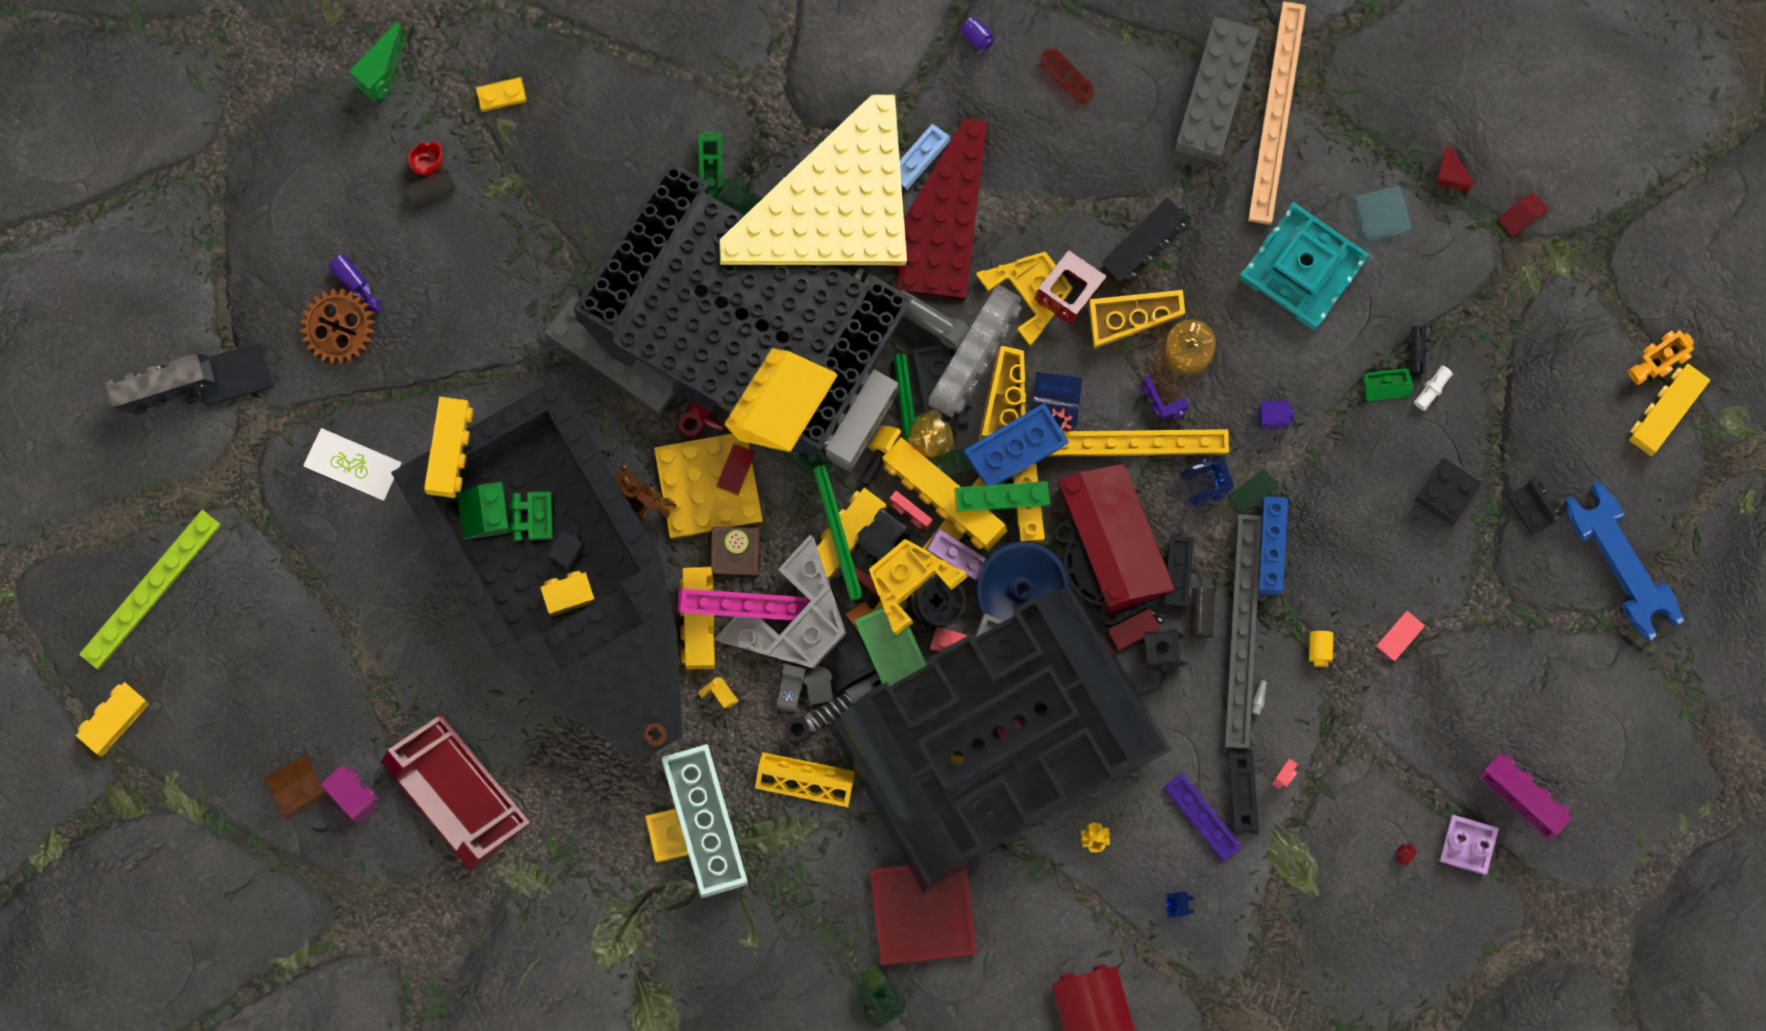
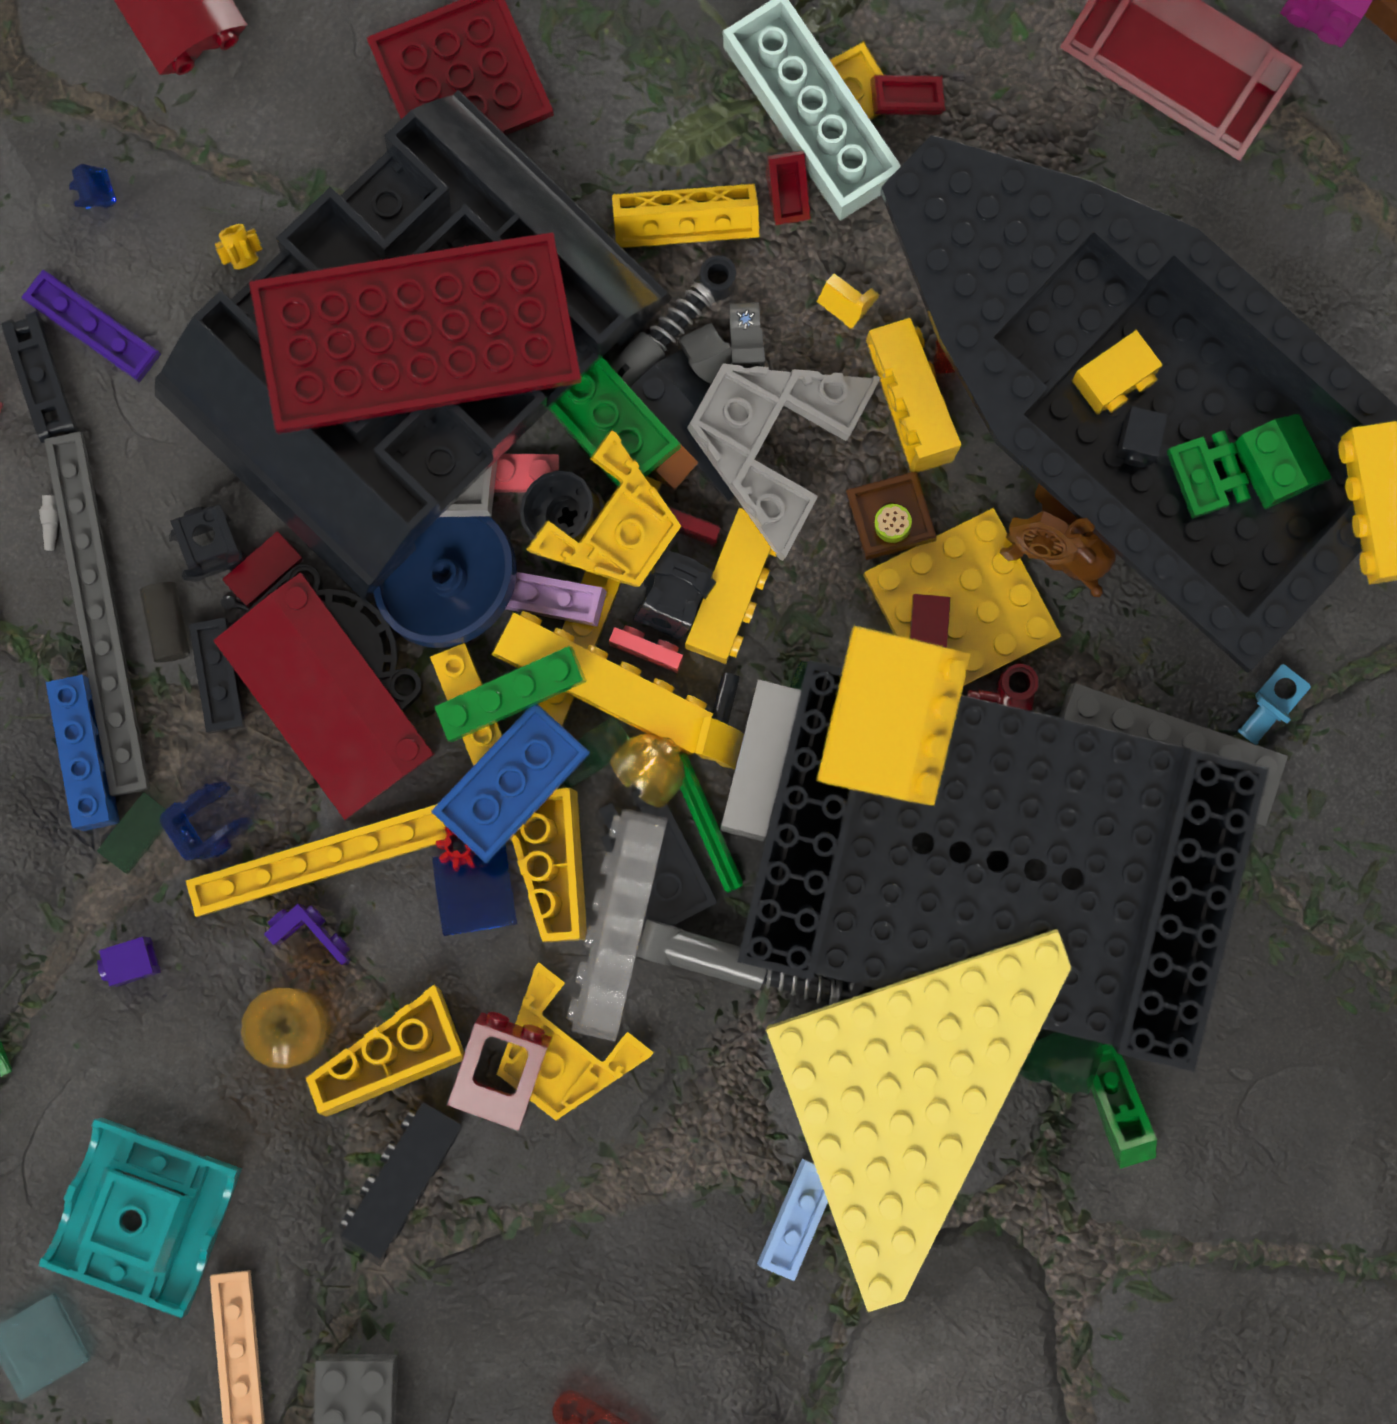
camera: 160 degrees right, 5 degrees up
reddish brown bush [644,723,667,746] -> none
dark pink plate [677,588,811,620] -> none
green axle [814,465,862,601] -> none
dark red wing [878,118,987,300] -> none
none -> dark red plate [249,232,581,434]
none -> dark red slope [766,151,810,225]
none -> dark red tile [871,75,945,115]
none -> dark azure bracket [1238,664,1311,745]

